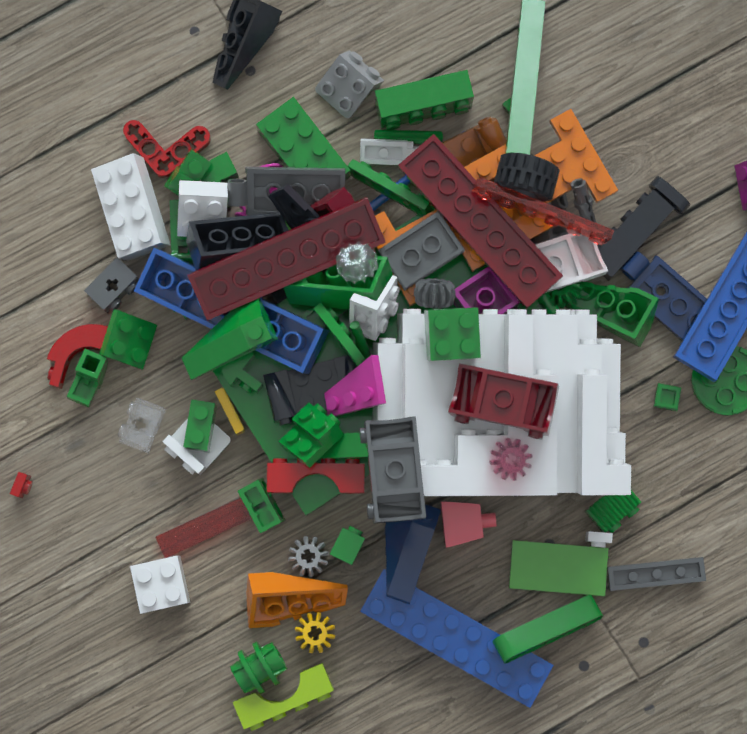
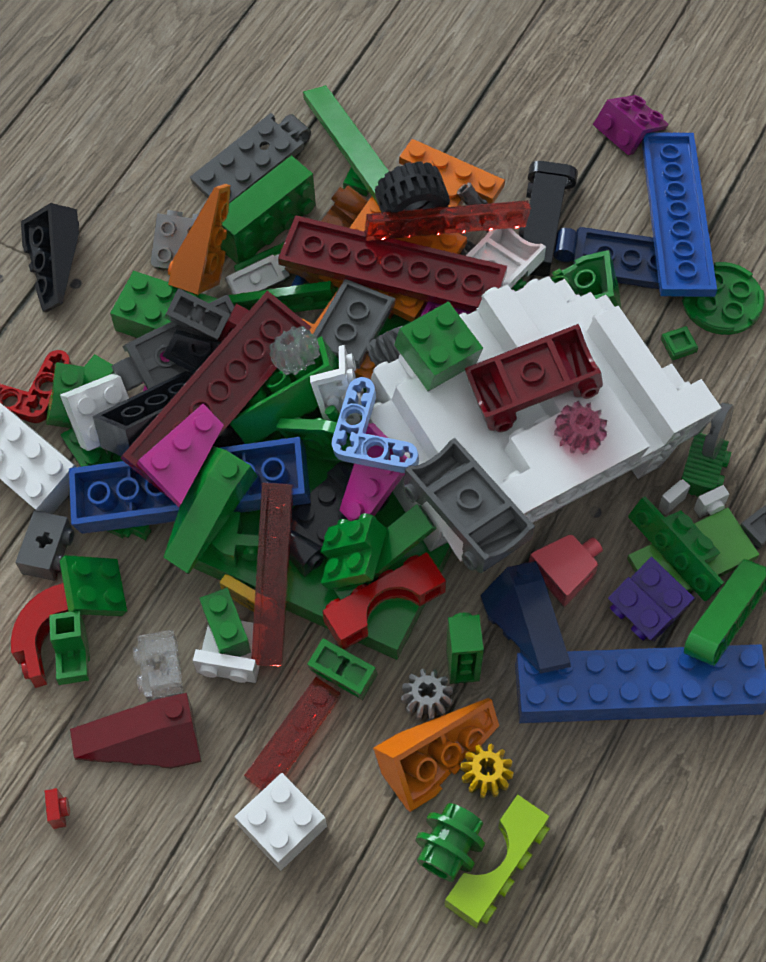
camera: 30 degrees left, 20 degrees down
none -> dark red wedge [70,693,202,769]
none -> dark pink wing [137,404,224,507]
none -> dark grey brick [164,288,230,341]
none -> orange wedge [168,184,231,295]
none -> dark grey hinge [190,113,311,203]
none -> clear red plate [251,483,294,667]
none -> light blue beam [332,377,419,473]
none -> dark purple plate [608,557,696,642]
none -> green bracket [628,496,724,601]
none -> white tile [658,479,690,515]
none -> dark grey tile [702,402,734,460]

